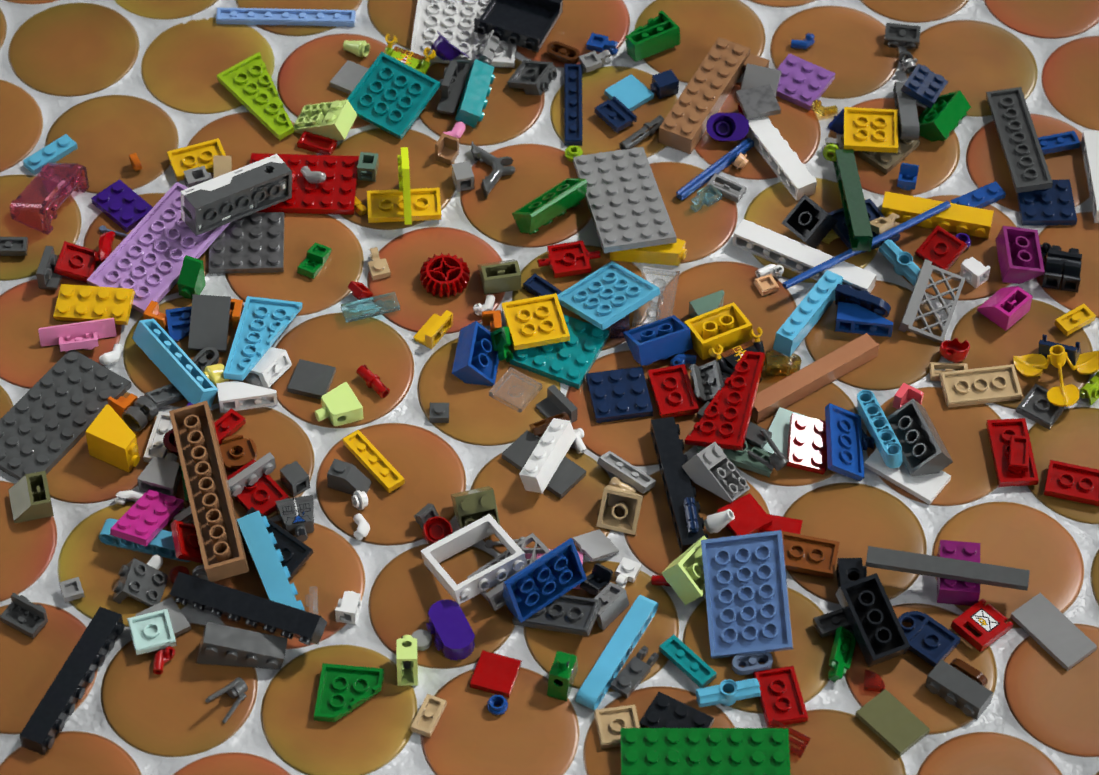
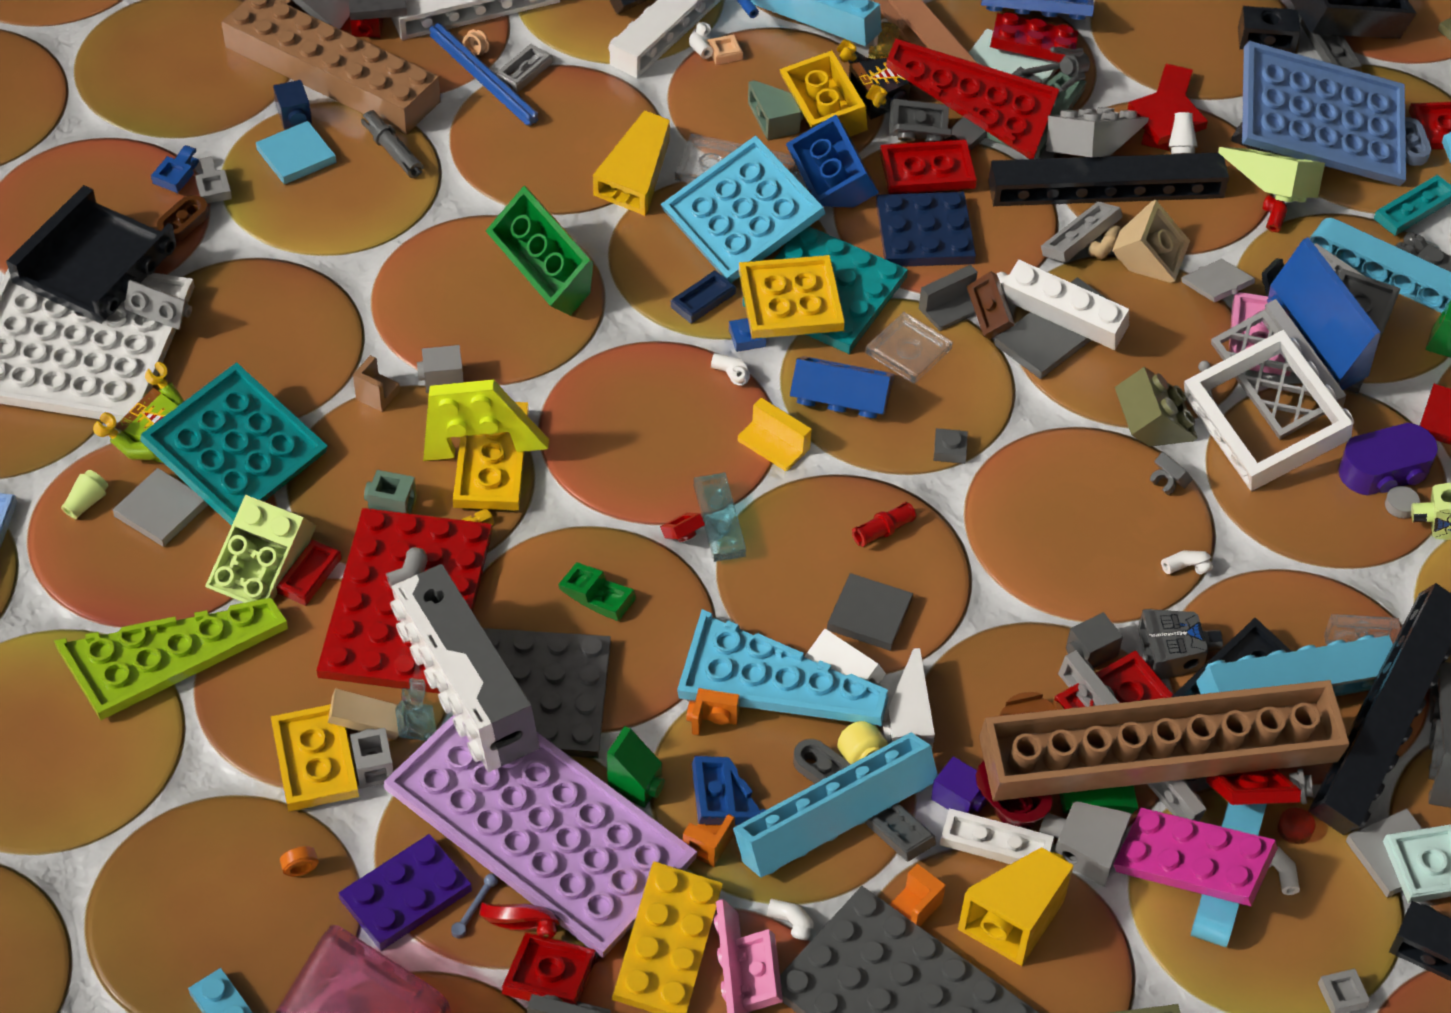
camera: 85 degrees left, 0 degrees up
dark grey bracket [113,558,168,607] -> none
white arm [115,490,143,505] -> none
dark grey wheel [122,396,159,432] -> none
dark grey tile [188,294,231,352] -> none
red plate [214,408,246,446] -> none
yellowish green torso [314,382,364,427] -> none
dark grey slope [327,459,372,495] -> none
white brick [335,591,361,625] -> none
yellow plate [343,430,405,493] -> none
white plate [351,490,369,510] -> none
tan plate [368,247,391,281] -> none
red gear [420,252,470,298] -> none
red hair [422,516,453,545] -> none
dark purple piece [431,31,470,61] -> none
dark grey bracket [437,60,472,115] -> none
bright pink arm [443,121,466,138] -> none
teal brick [455,59,495,128] -> none
dark grey piece [471,141,515,199] -> none
olive slope [478,259,521,295] -> none
orange bracket [482,310,502,332] -> none
green plate [490,326,514,362] -> none
dark grey plate [507,60,557,95] -> none
red plate [537,241,601,278] -> none
dark blue tile [564,64,583,146] -> none
lime plate [565,146,583,162] -> none
light grey plate [573,147,677,253] -> none
dark blue plate [594,96,637,133] -> none
white plate [615,557,642,588] -> none
green wedge [626,10,680,62] -> none
blue arm [670,354,697,366] -> none
dark blue axle [684,497,699,533] -> none
clear light blue plate [690,184,723,212] -> none
dark purple piece [706,113,750,141] -> none
dark orange plate [782,531,840,578] -> none
green hinge [828,626,856,682] -> none
clear red tile [864,669,885,692] -> none

